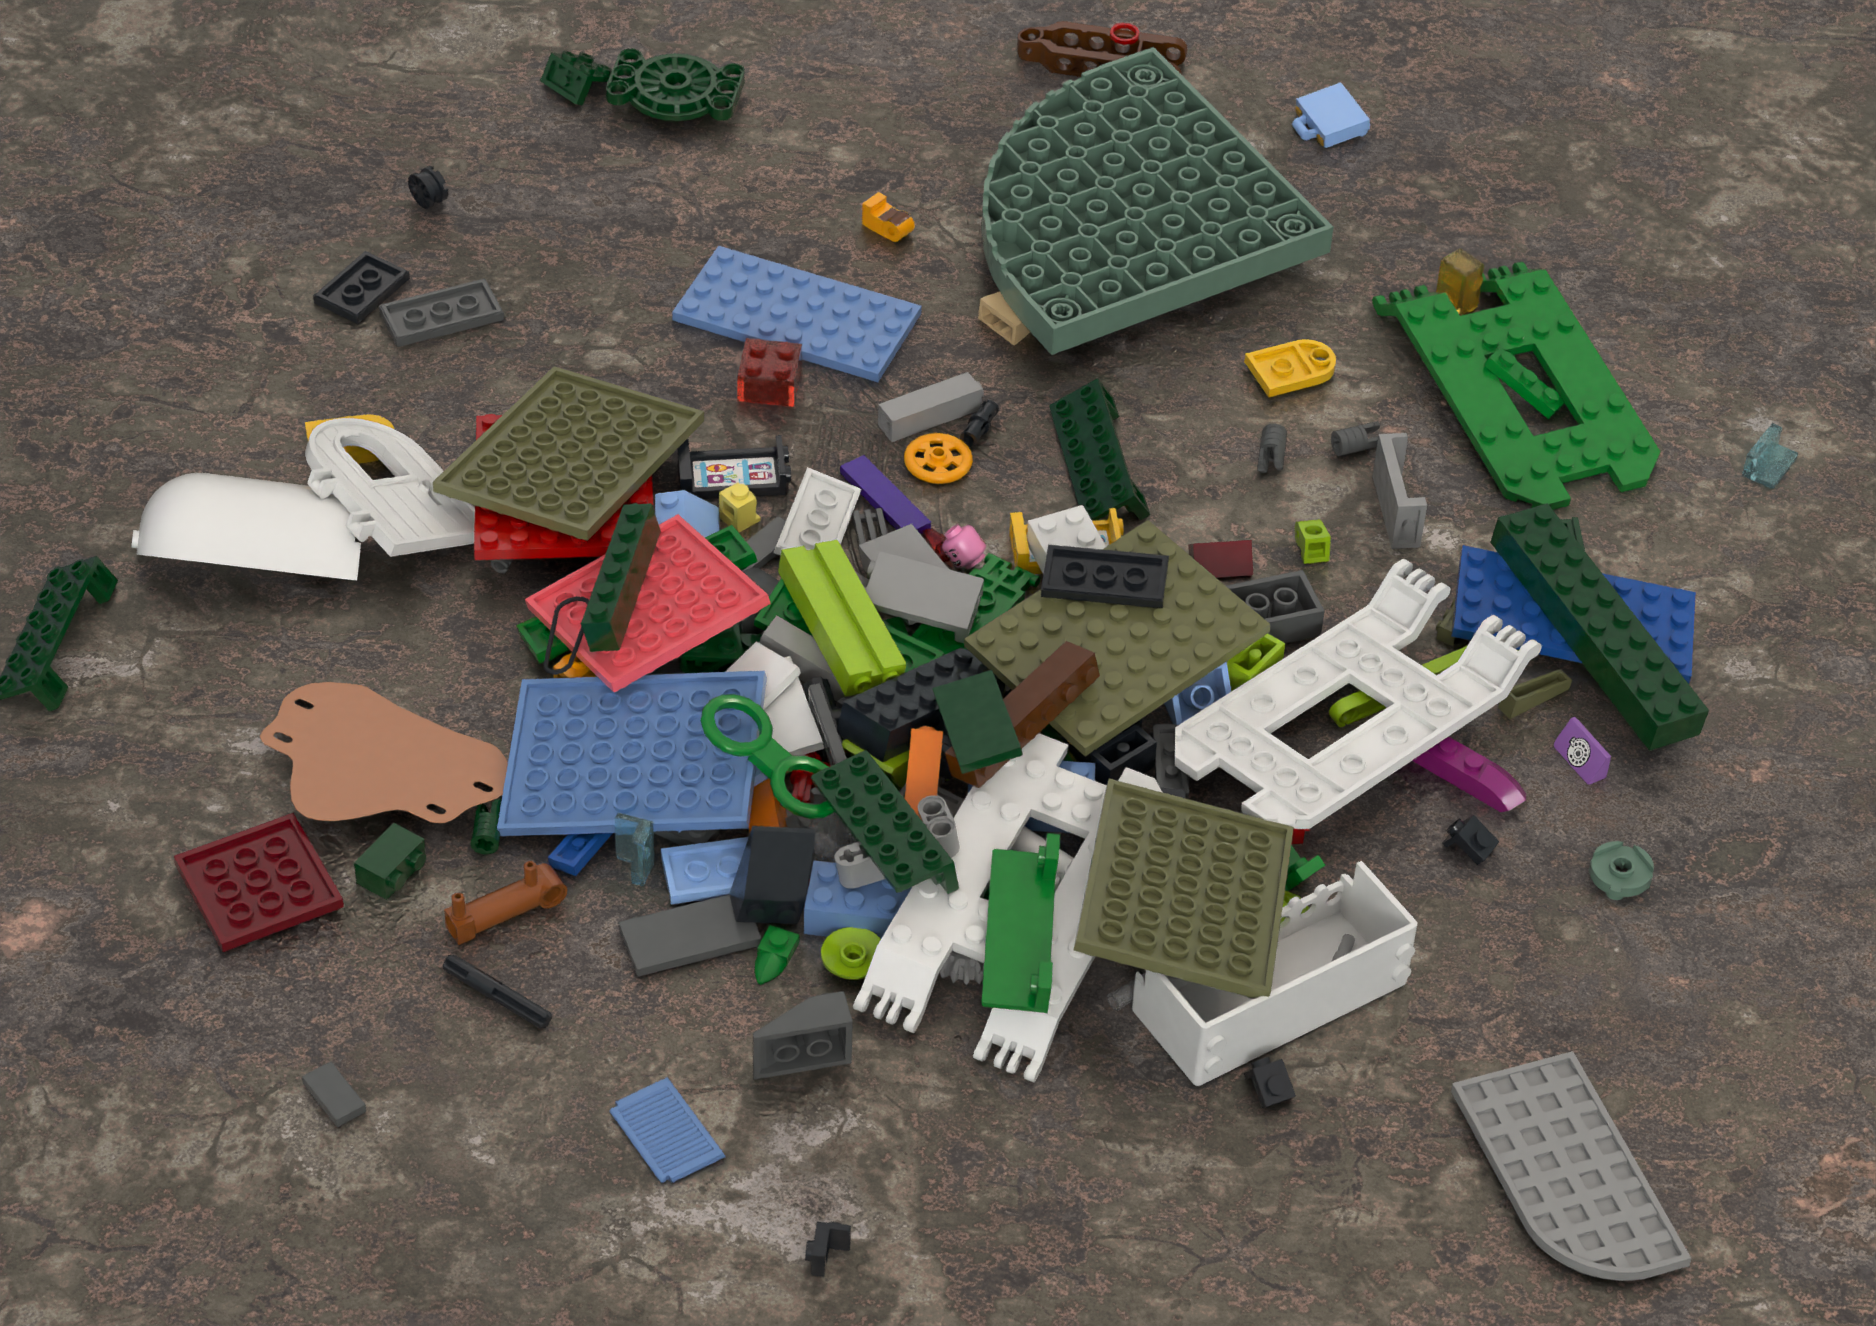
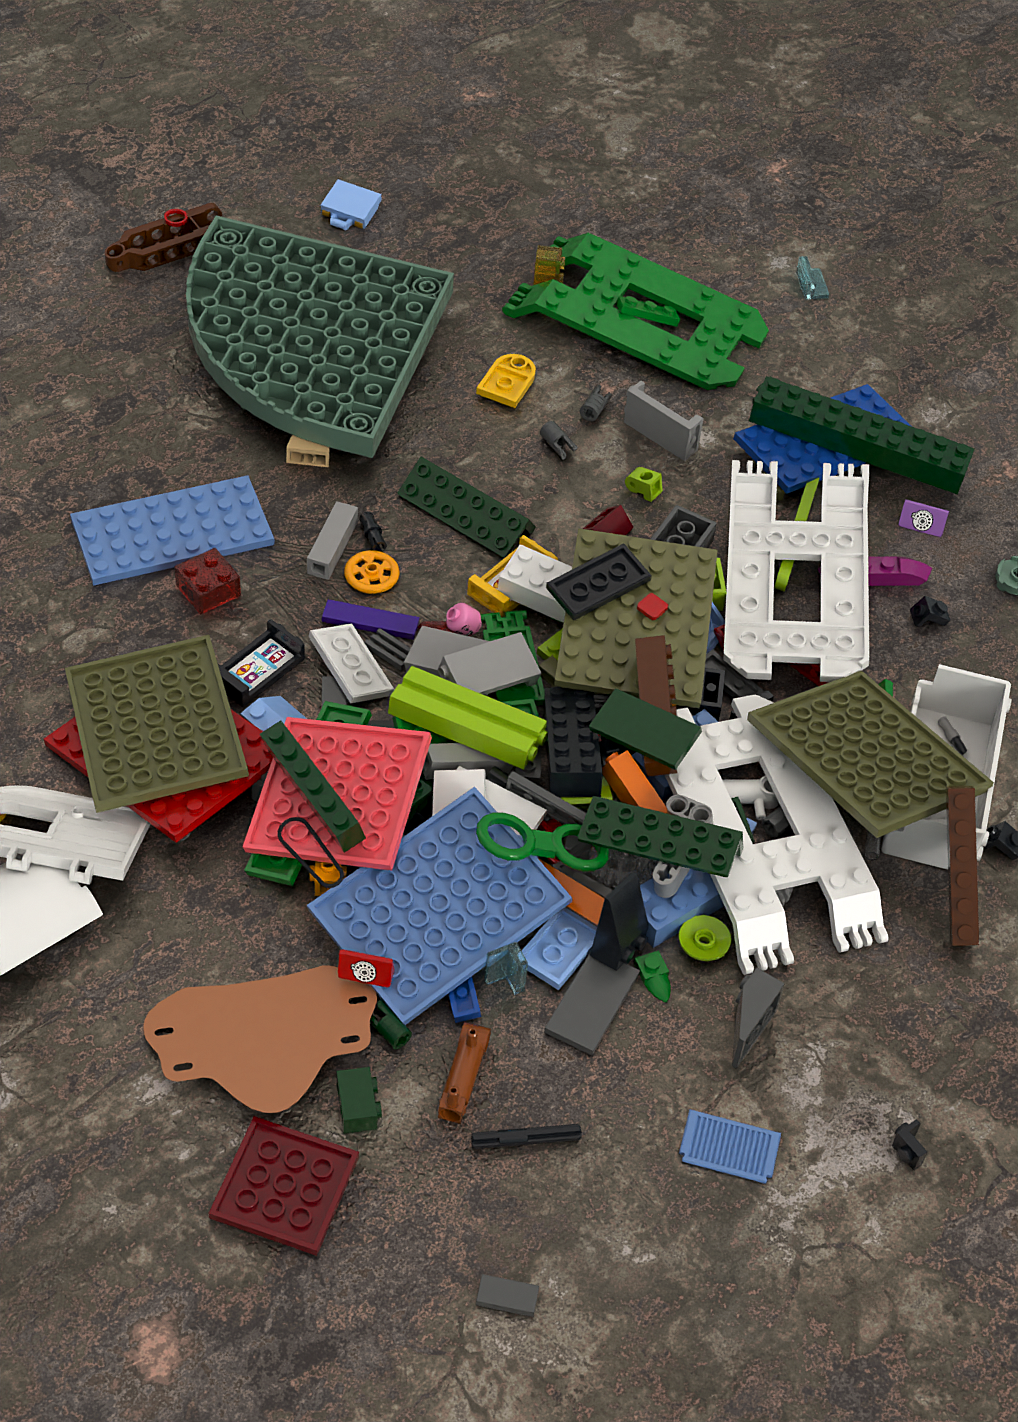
camera: 45 degrees left, 5 degrees up
light yellow brick [719,482,761,533] -> none
light orange leg [862,192,915,242] -> none
green bracket [981,833,1060,1013] -> none
none -> red slope [338,949,395,988]
none -> red piece [637,593,668,620]
none -> reddish brown brick [946,786,979,946]

